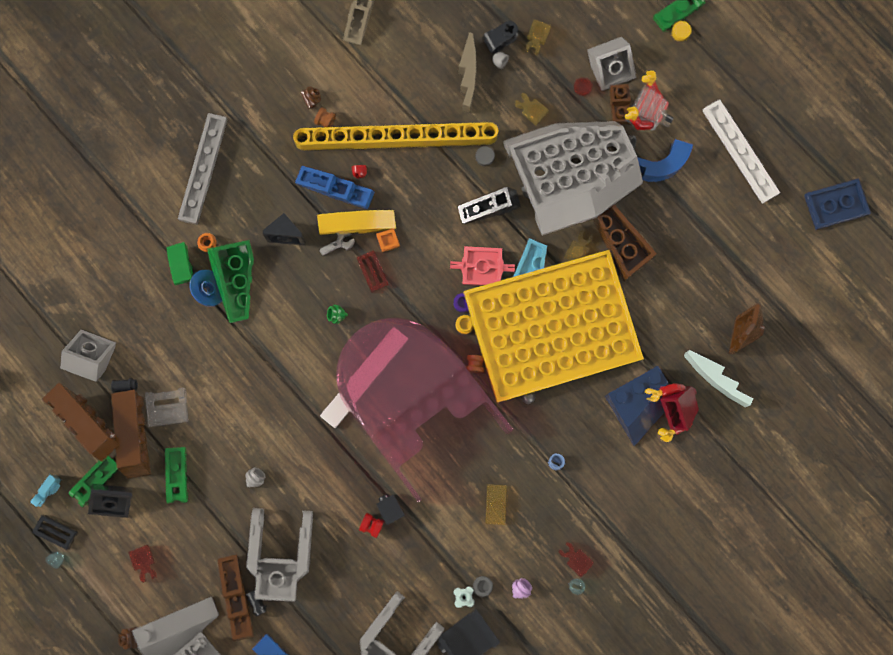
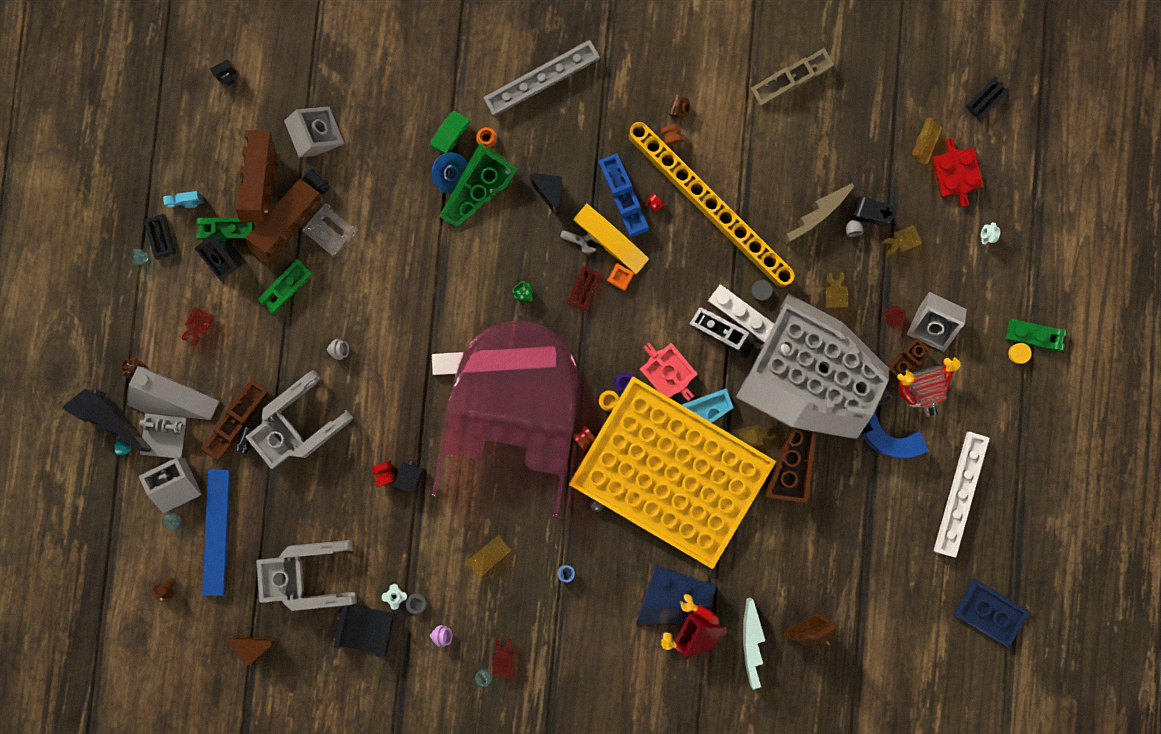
camera: 50 degrees right, 5 degrees up
none -> white plate [707,284,791,354]

